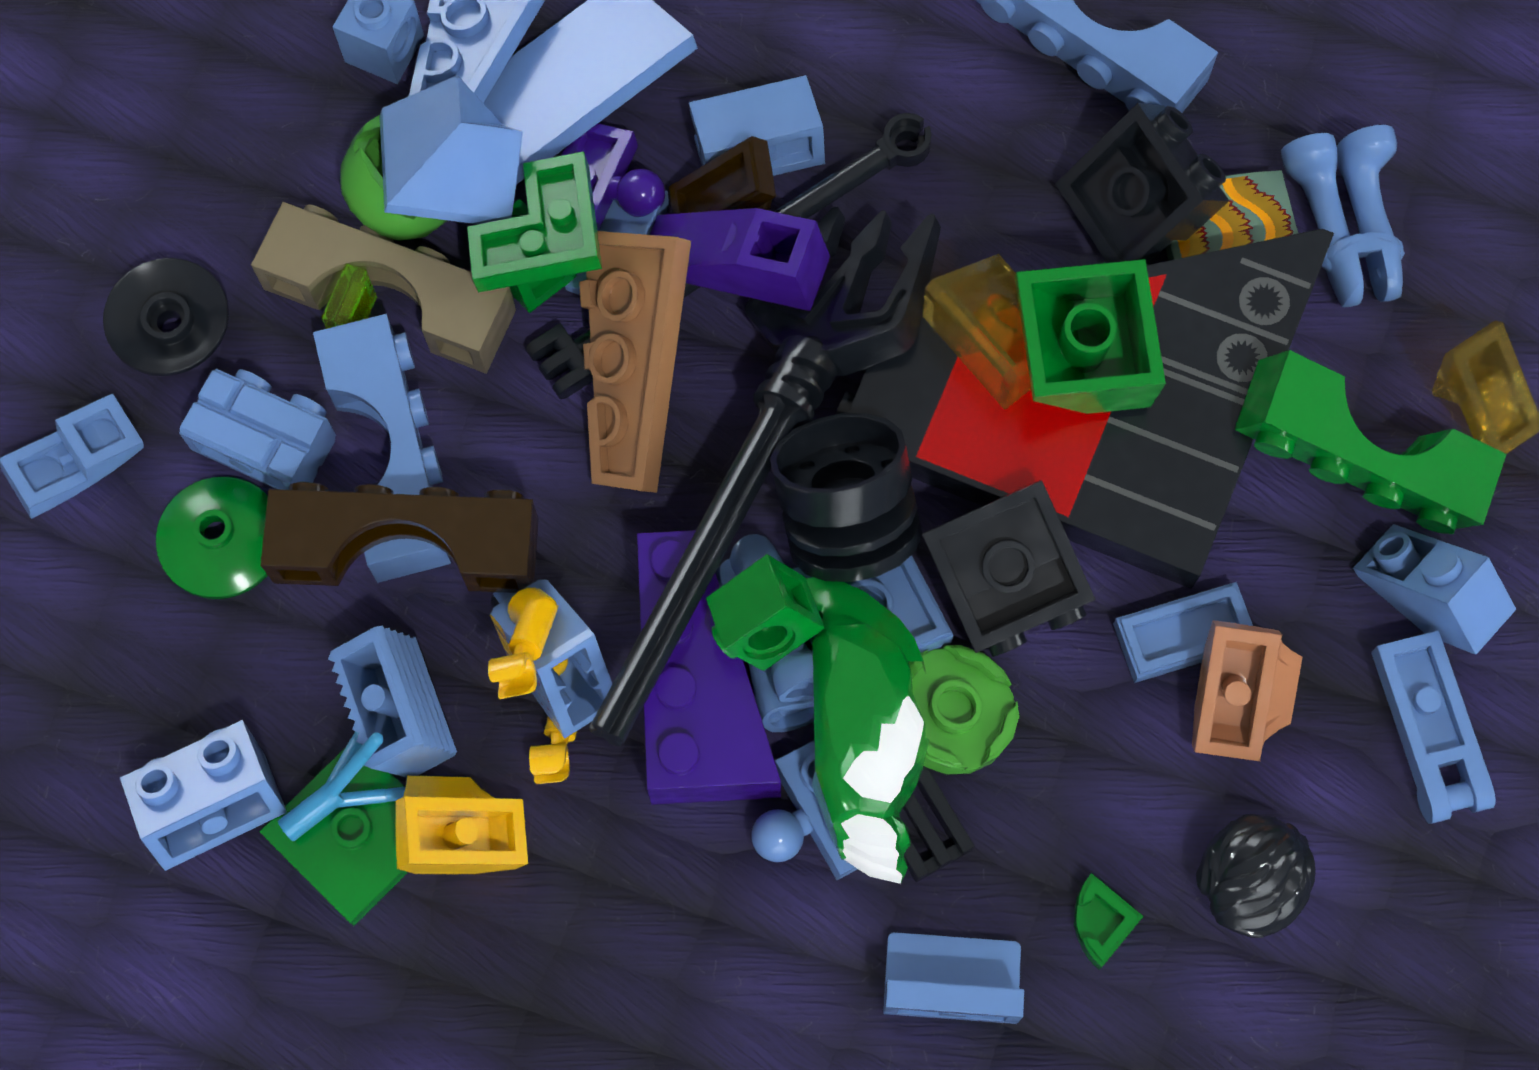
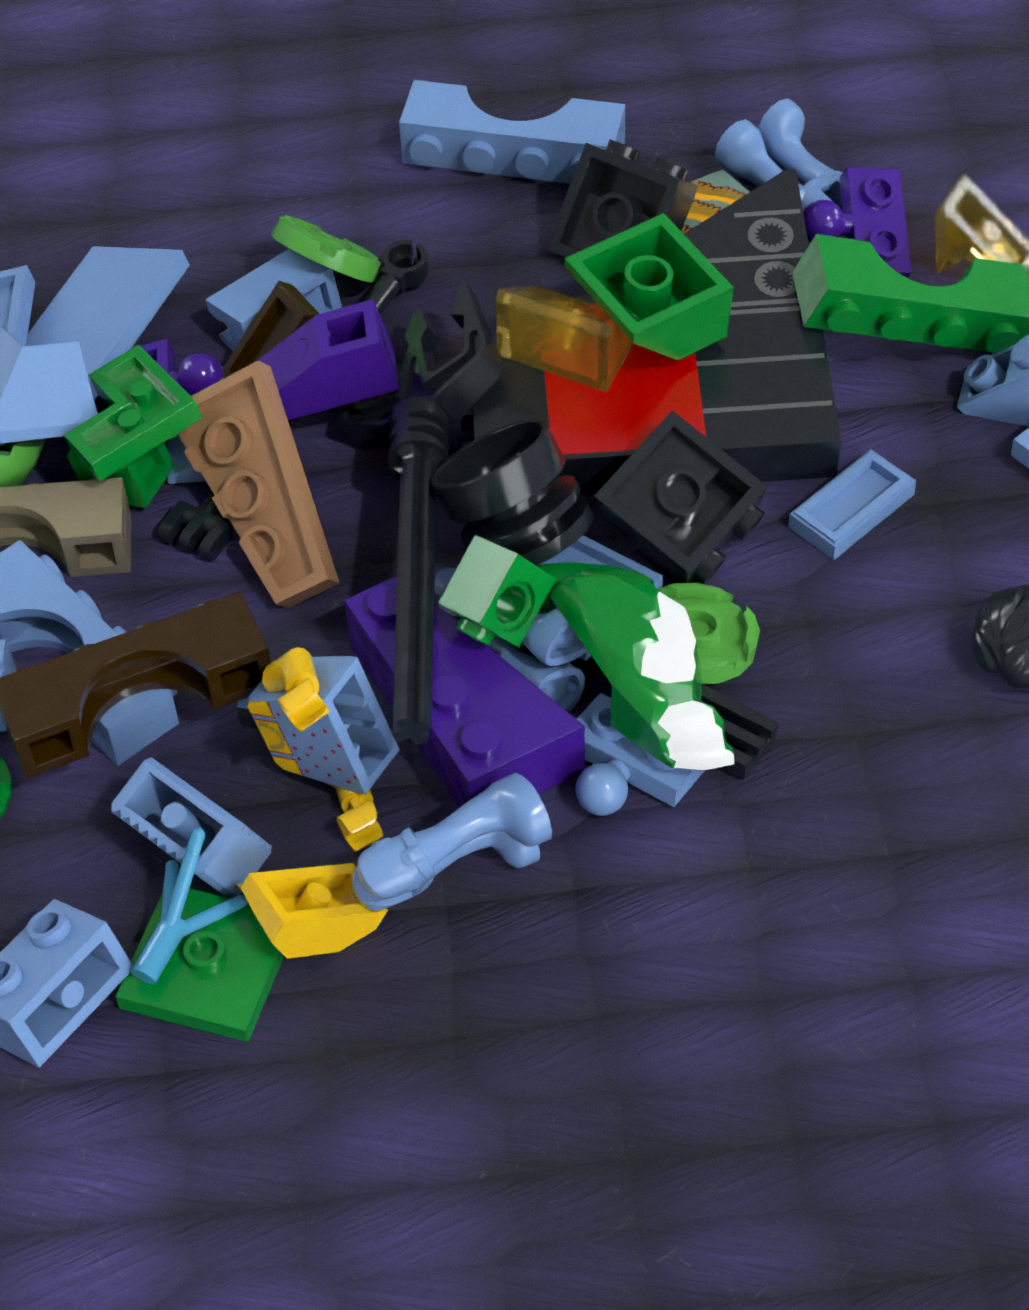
camera: 25 degrees left, 20 degrees down
medium blue panel [883,932,1024,1024] -> none
green tile [1074,873,1143,970] -> none
nougat slope [1192,620,1303,761] -> none
none -> bright green tile [271,215,381,283]
none -> medium blue piece [352,772,552,911]
none -> dark purple plate [803,167,912,278]

